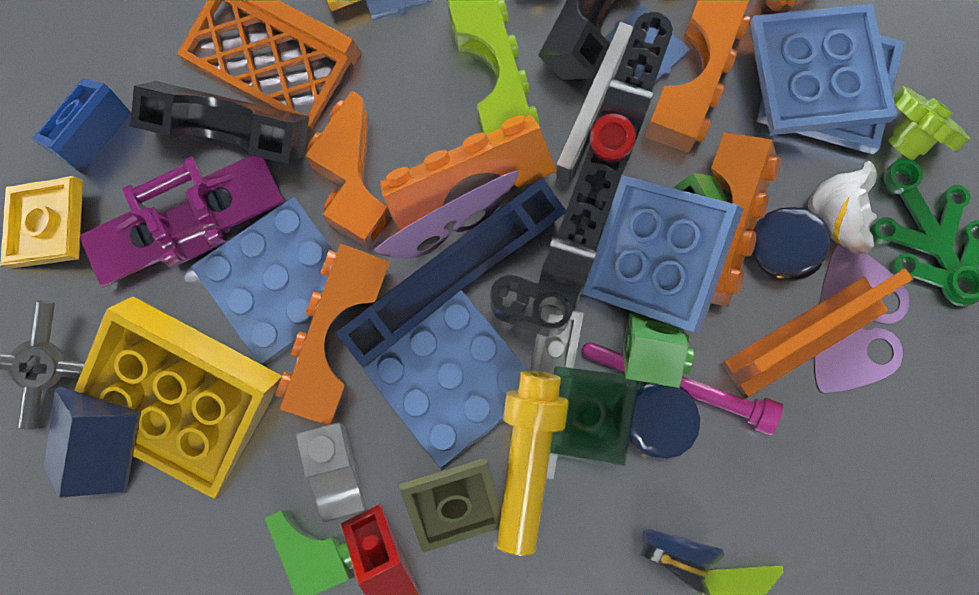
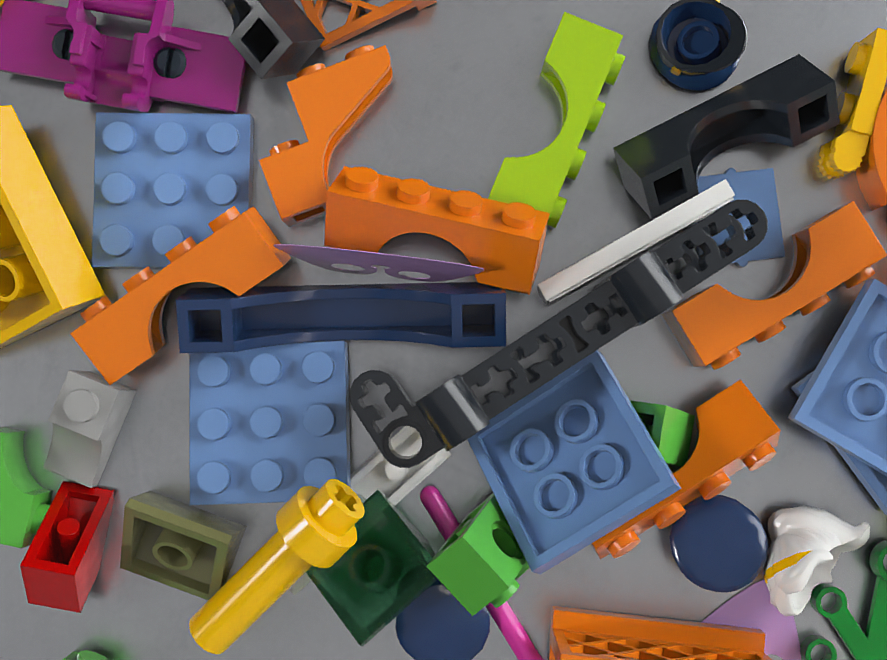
camera: 40 degrees right, 10 degrees up
red tile [590,114,636,161] -> none

